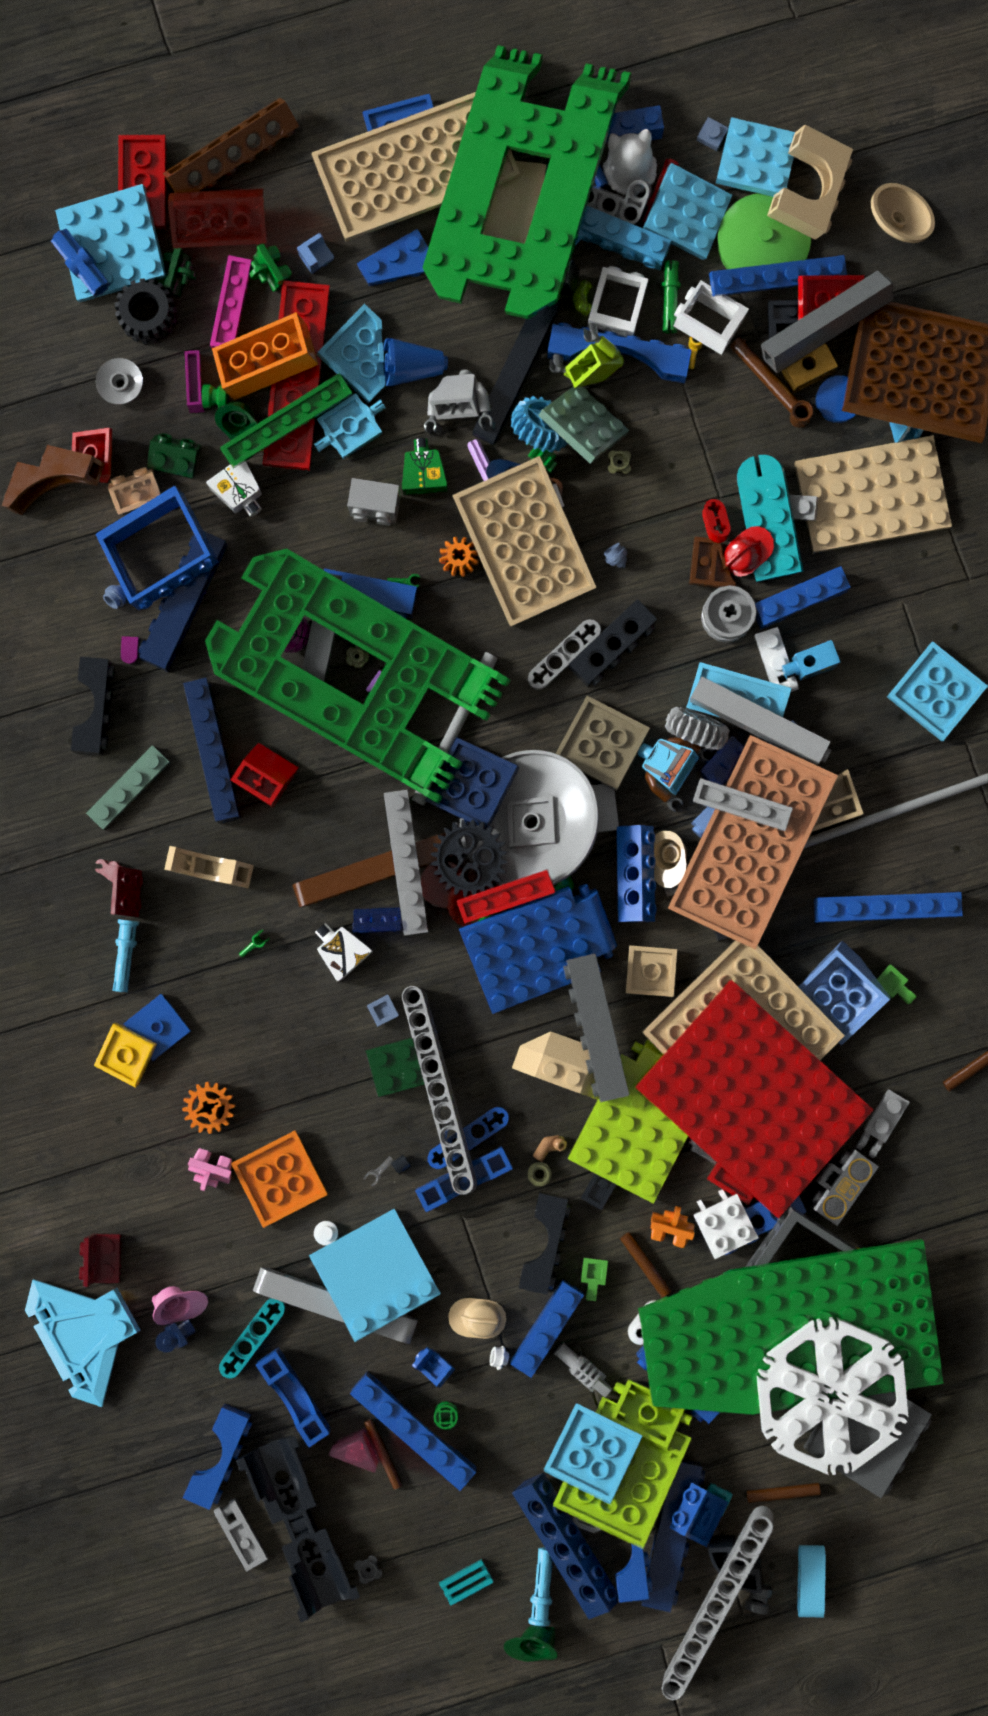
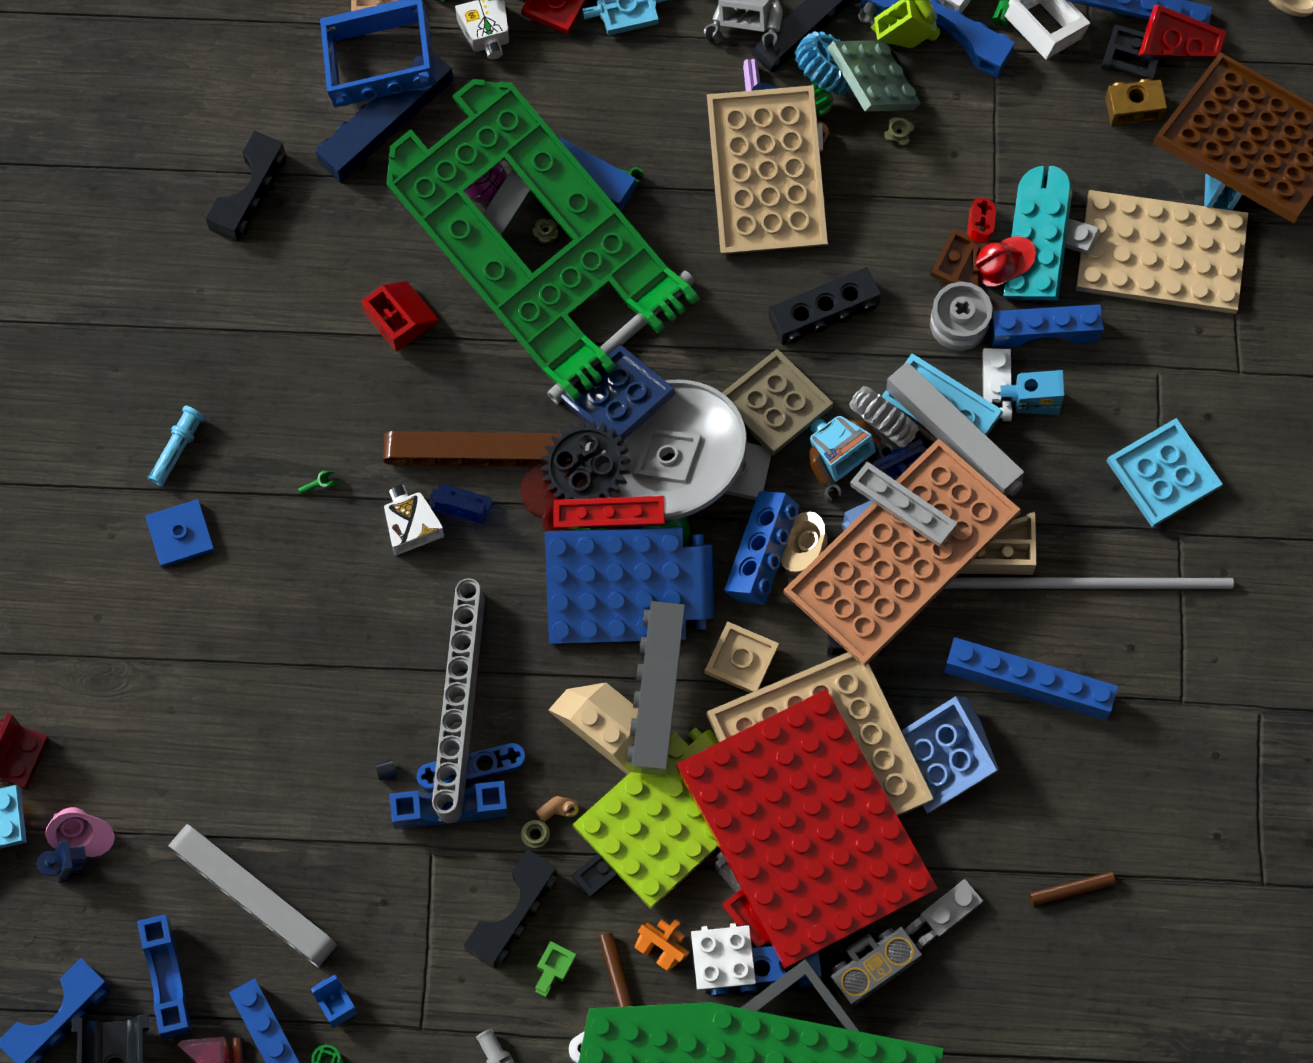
camera: 20 degrees right, 15 degrees down
sand green plate [86,745,170,830] -> none
yellow plate [94,1023,157,1087] -> none
dark red plate [95,859,143,917] -> none
sand blue plate [103,585,127,609] -> none
magenta piece [121,636,139,664] -> none
tan arch [165,846,254,888] -> none
orange gear [182,1081,236,1134] -> none
dark blue brick [183,678,242,824] -> none
bright pink hips [188,1148,232,1191] -> none
teal beam [219,1298,286,1379] -> none
orange plate [231,1130,328,1228] -> none
medium azure plate [309,1209,440,1342] -> none
white plate [314,1221,338,1245] -> none
light grey brick [347,478,401,526] -> none
clear hand [364,1156,394,1186] -> none
dark green brick [366,1038,425,1097] -> none
sand blue plate [367,995,399,1027] -> none
light grey arch [384,790,428,935] -> none
green torso [402,438,447,495] -> none
orange gear [439,537,478,577] -> none
tan piece [448,1298,506,1339] -> none
white plate [490,1346,509,1370] -> none
blue brick [511,1279,584,1378] -> none
light grey beam [528,619,601,690] -> none
sand blue plate [604,543,627,568] -> none
yellow hand [688,336,703,369] -> none
reddish brown piece [730,337,813,428] -> none
dark grey brick [761,270,894,373] -> none
blue tile [816,375,857,423] -> none
bright green plate [877,964,917,1004] -> none

